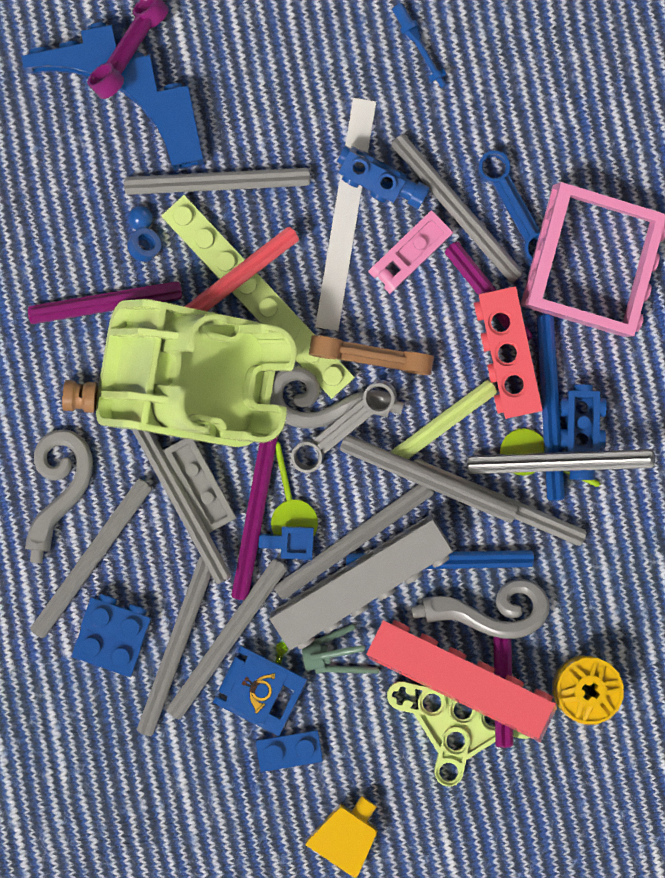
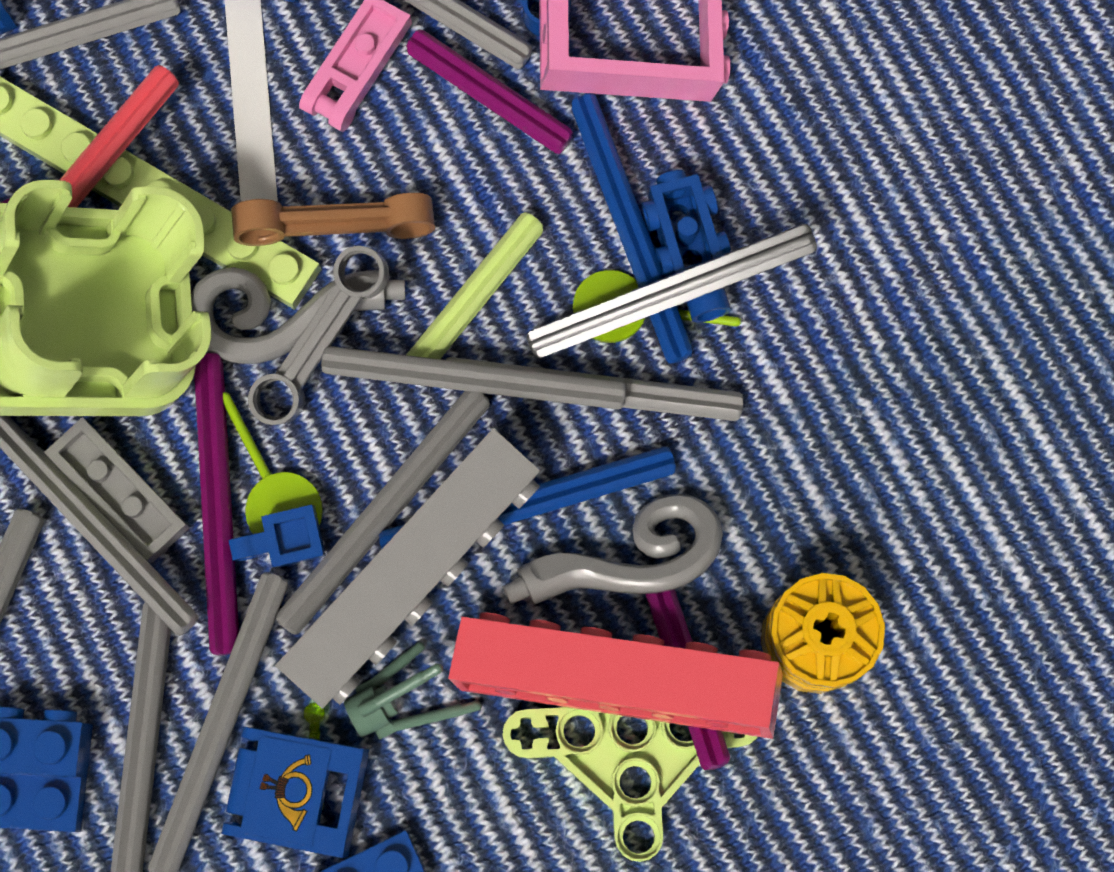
camera: 20 degrees left, 10 degrees down
coral brick [474,286,543,419] -> none

